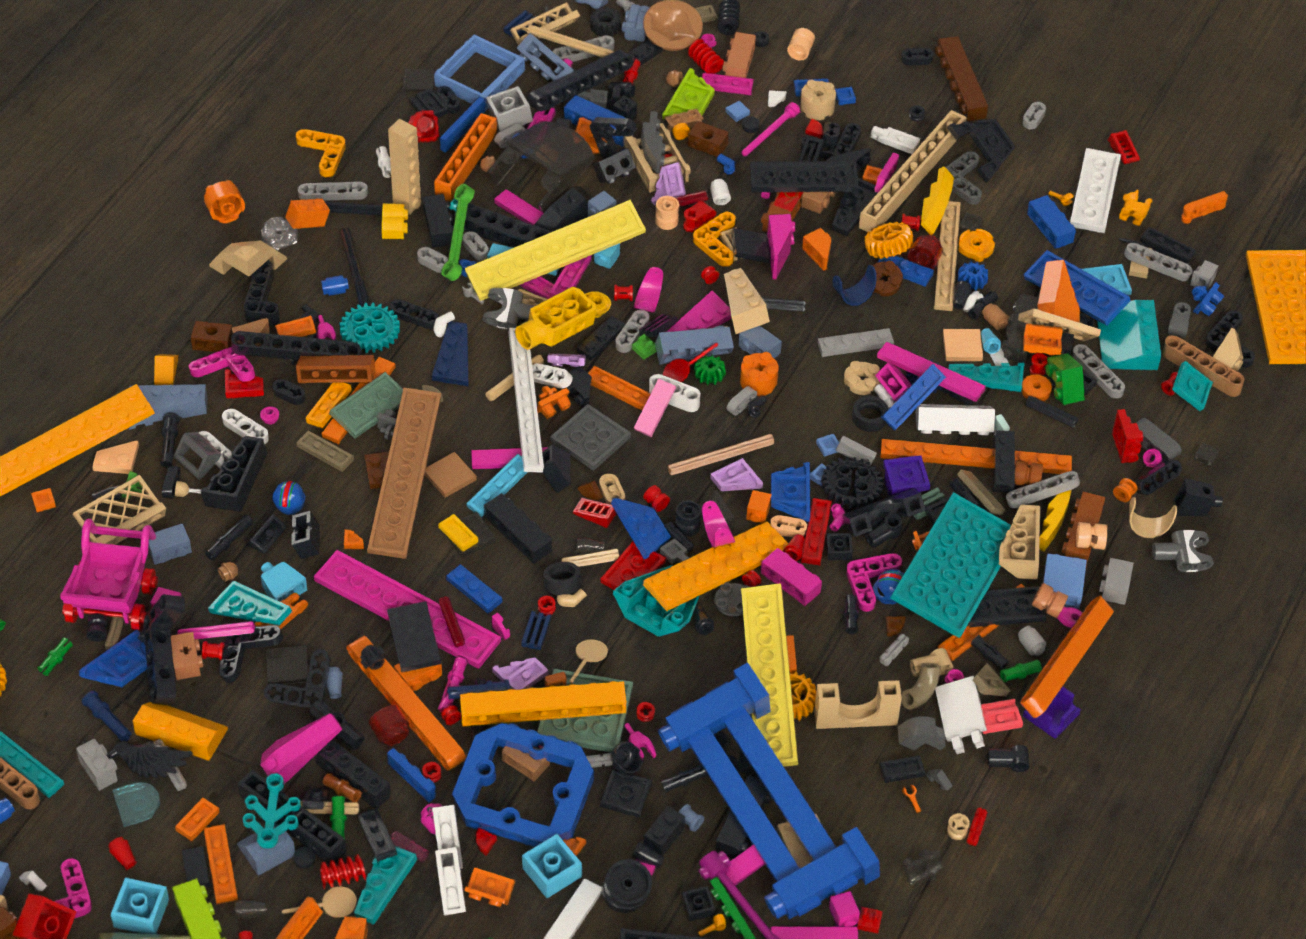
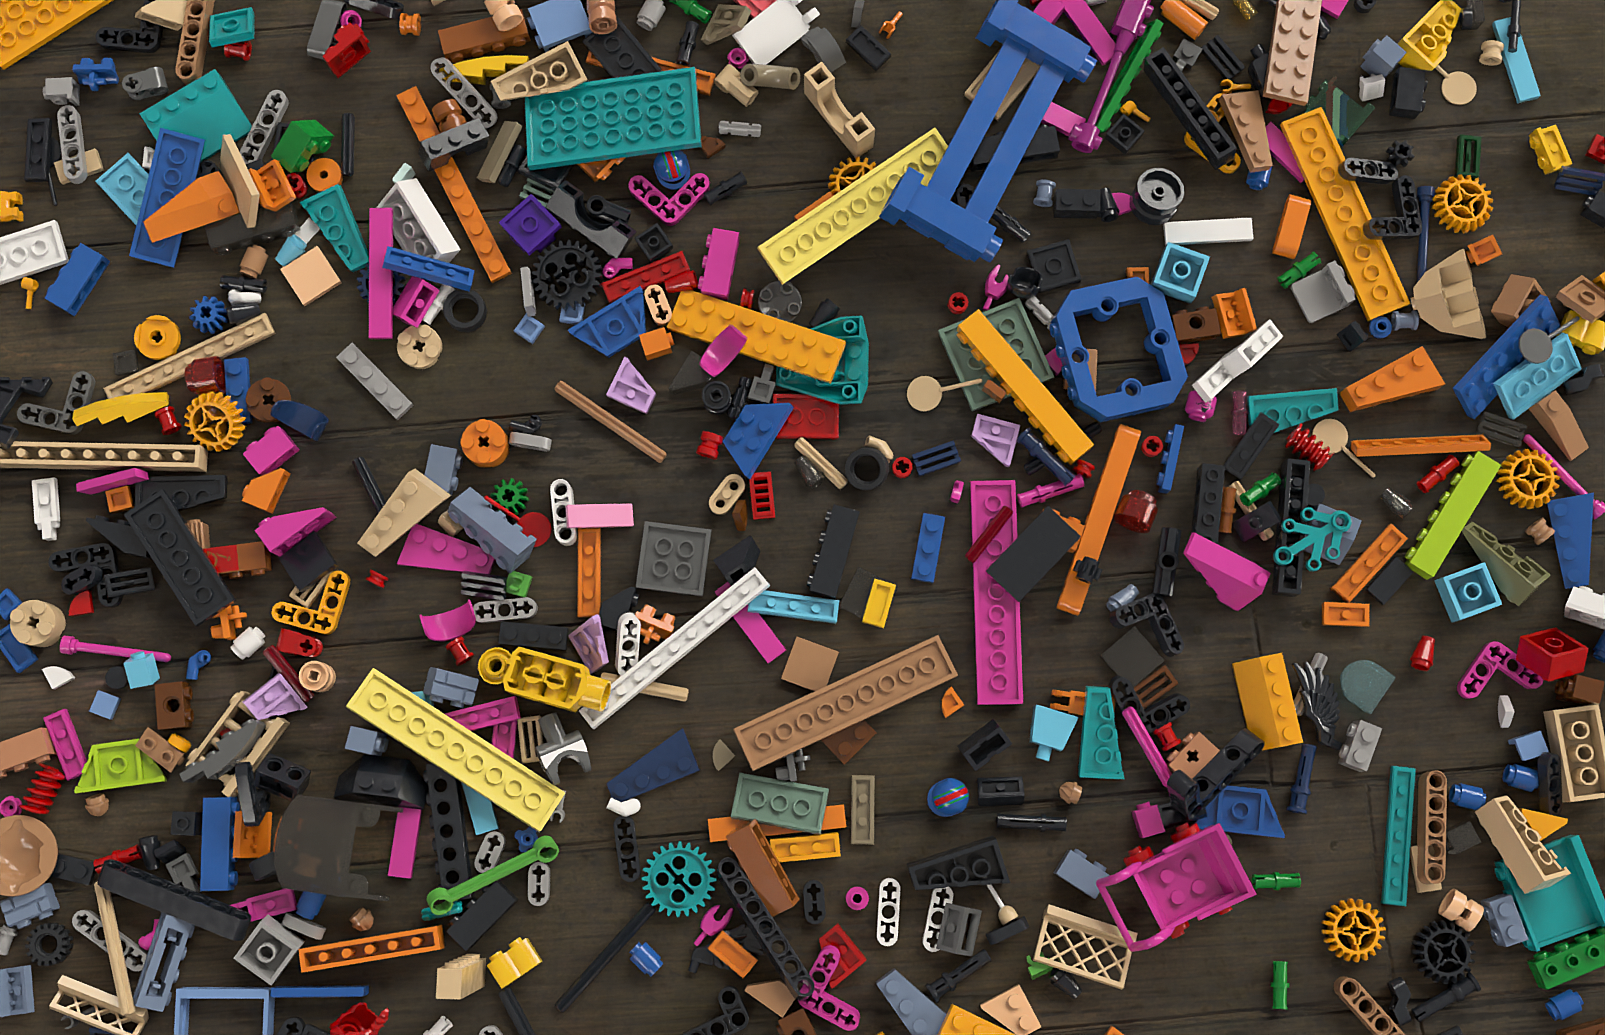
camera: 120 degrees left, 30 degrees up
none -> medium azure brick [124,651,160,689]
none -> orange hips [211,605,247,640]
none -> dark pink brick [243,426,300,476]
none -> sand blue brick [423,667,479,708]
none -> reddish brown tile [1134,665,1178,709]
none -> reddish brown brick [1171,306,1221,345]

